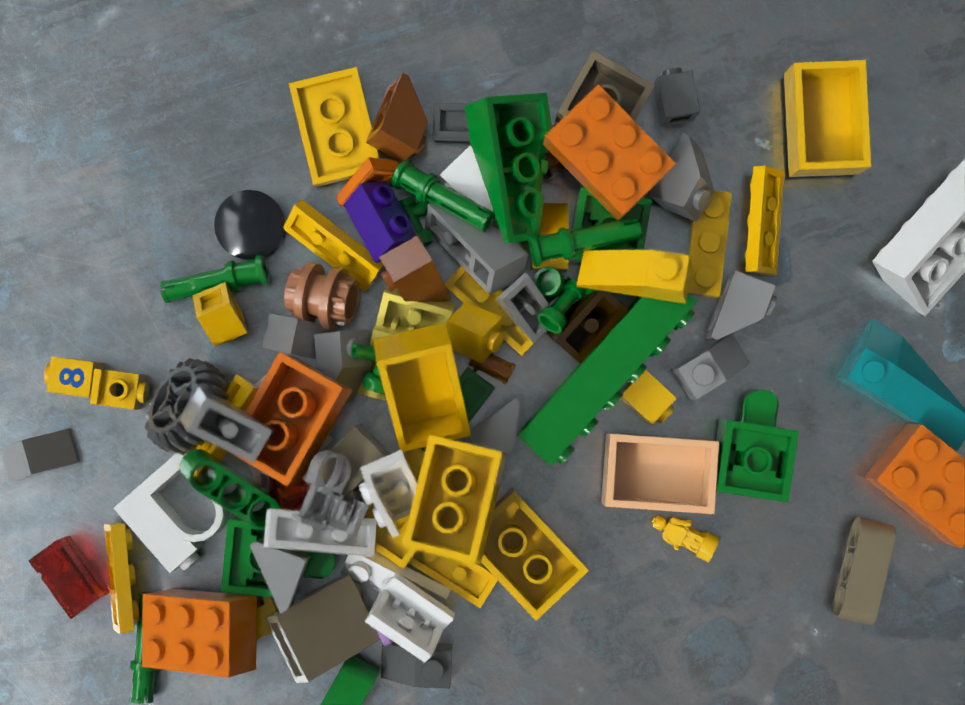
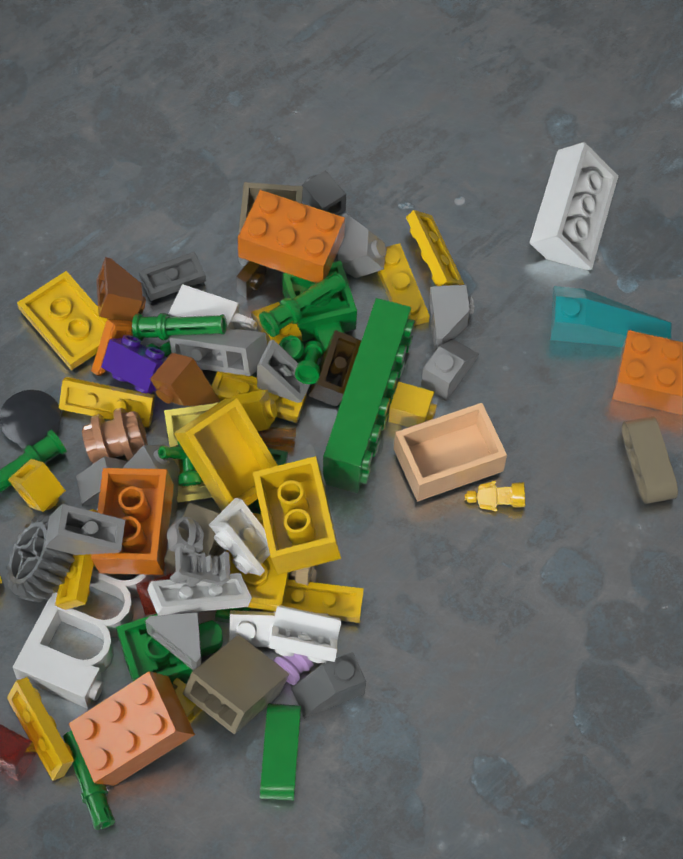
camera: 25 degrees left, 25 degrees down
green beam [180,449,280,528] -> none
green wedge [464,93,552,244] -> none
yellow brick [481,488,589,621] -> none
yellow slope [577,250,693,304] -> none
green brick [716,390,799,503] -> none
yellow piece [784,60,871,177] -> none

